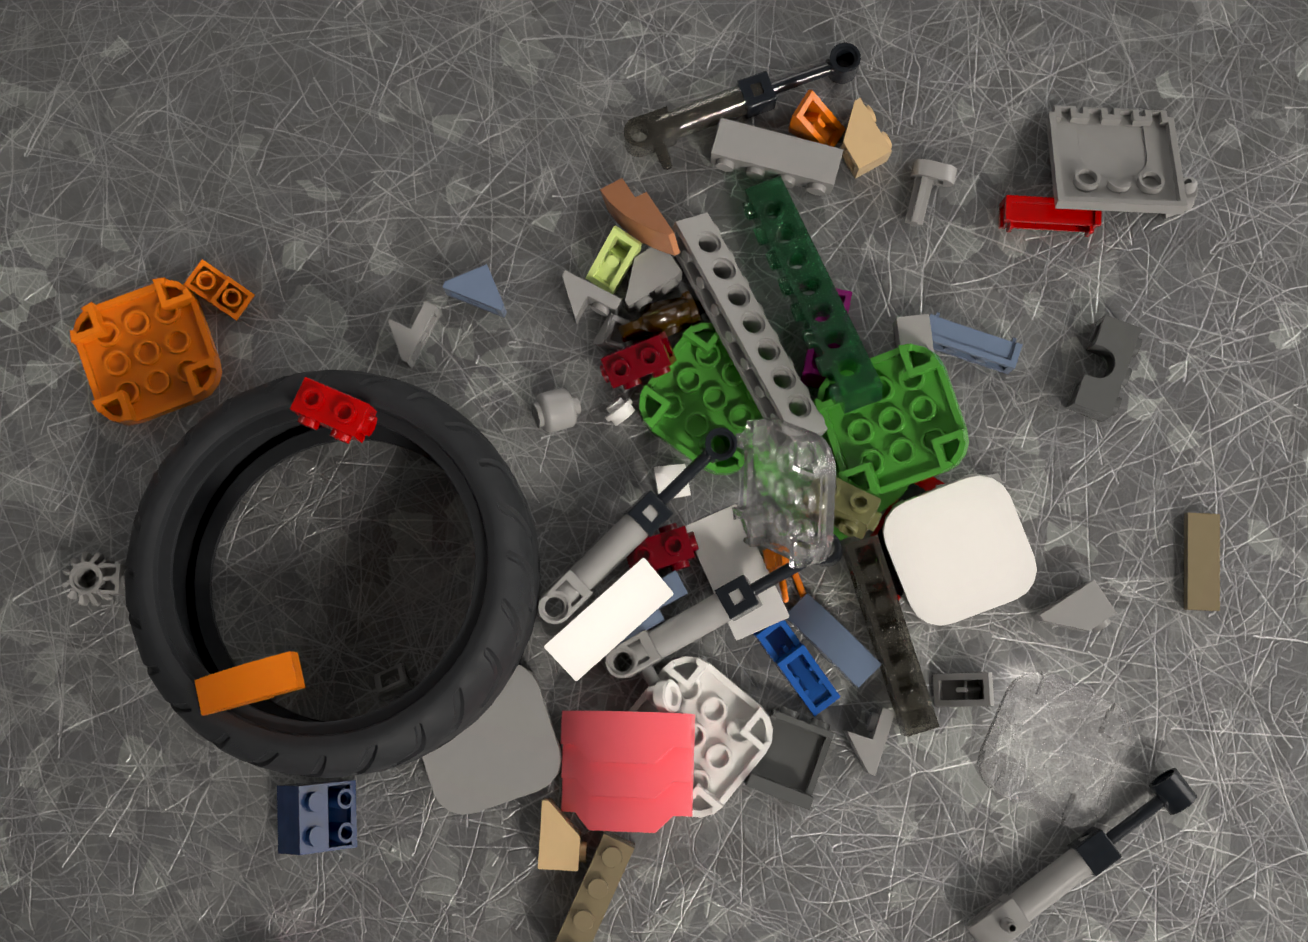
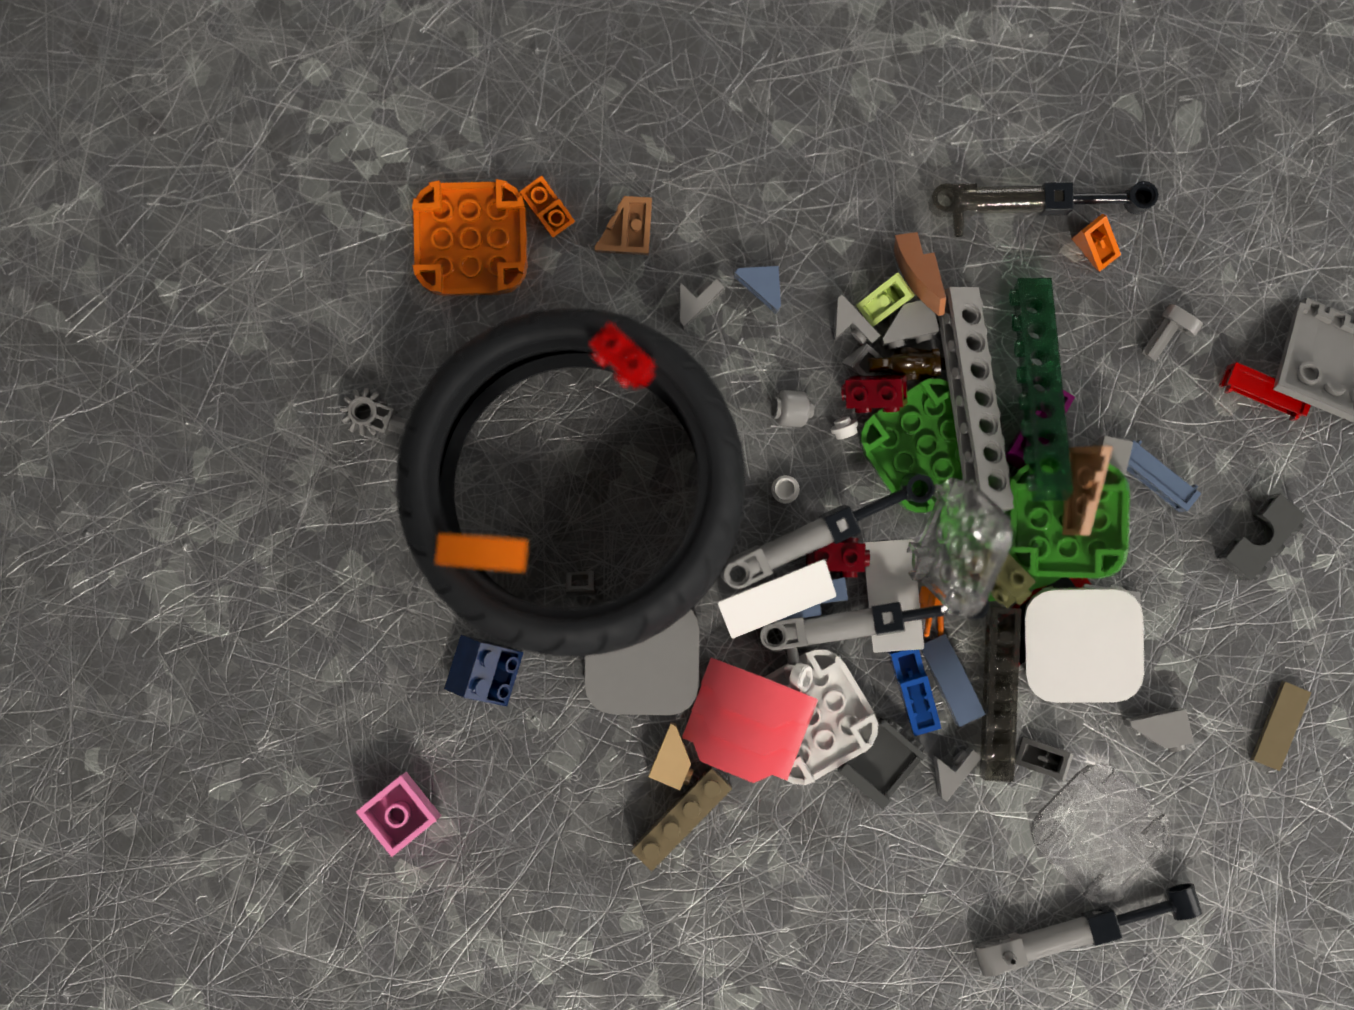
camera: 25 degrees right, 5 degrees up
white slope [654,464,691,499] -> none
light grey brick [710,118,844,196] -> none
tan slope [841,98,892,179] -> none
none -> medium nougat wing [595,196,652,255]
none -> white plate [771,475,800,504]
none -> medium nougat wing [1062,446,1113,536]

